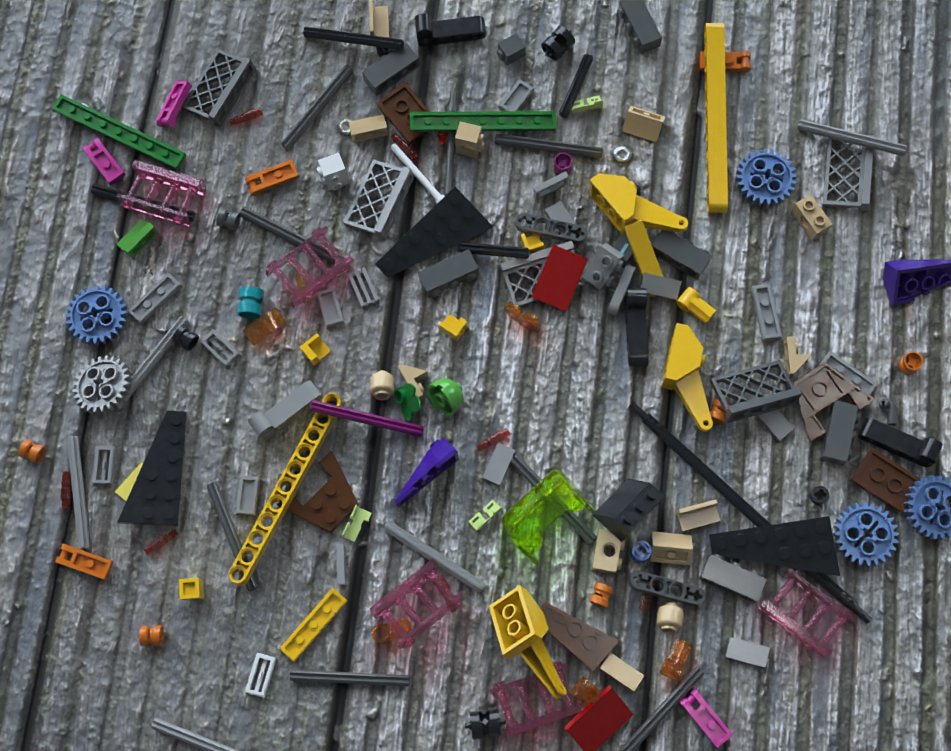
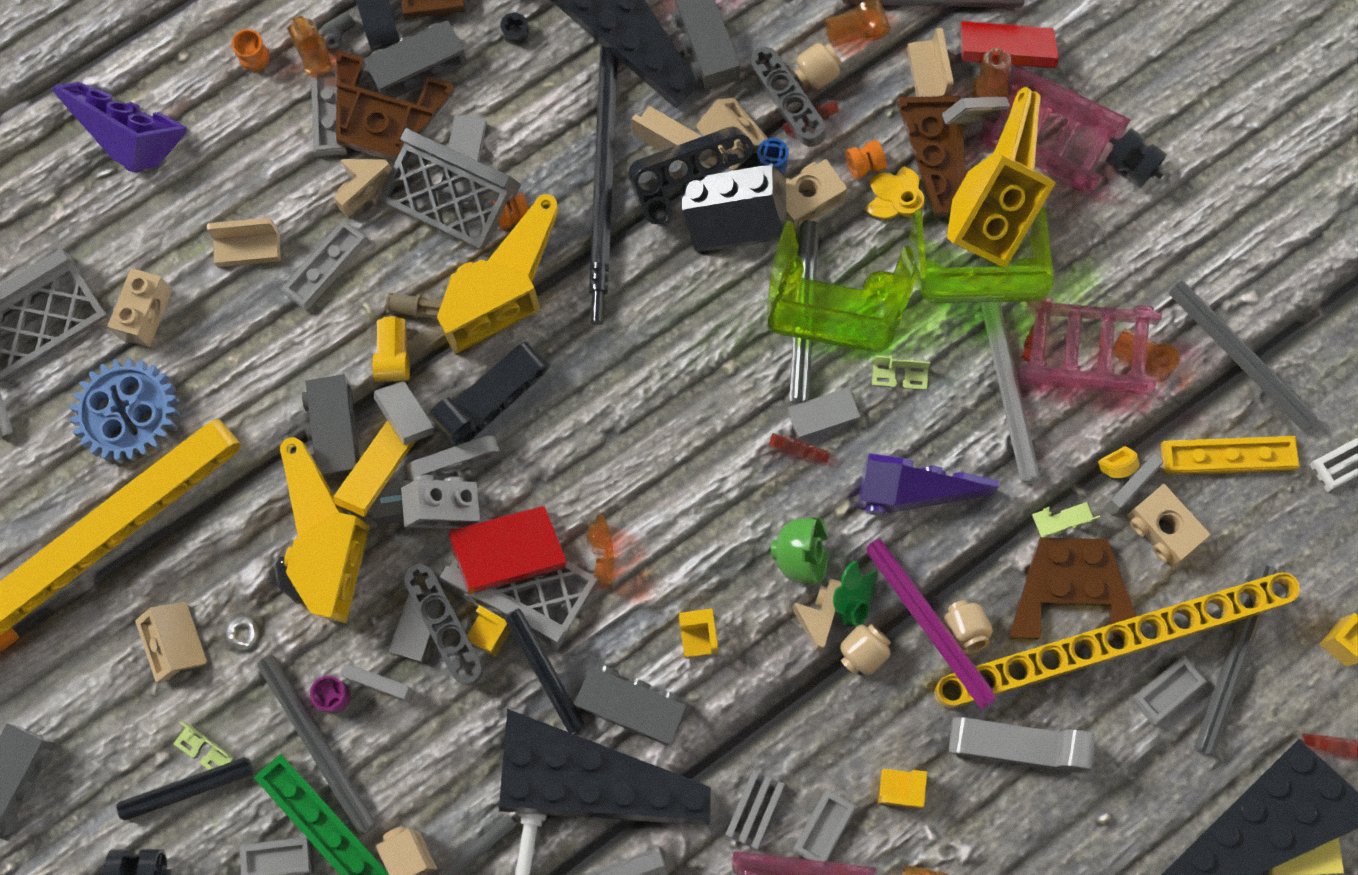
camera: 135 degrees left, 0 degrees up
none -> tan panel [207,218,281,268]
none -> clear orange piece [287,16,332,77]
none -> dark tan axle [385,292,443,319]
none -> black beam [628,126,753,225]
none -> yellow plate [865,167,925,220]
none -> clear neon green windscreen [909,208,1054,303]
none -> light grey tile [942,97,1010,125]
none -> tan head [942,600,993,654]
none -> yellow tile [1098,446,1140,478]
none -> tan brick [1126,484,1211,566]

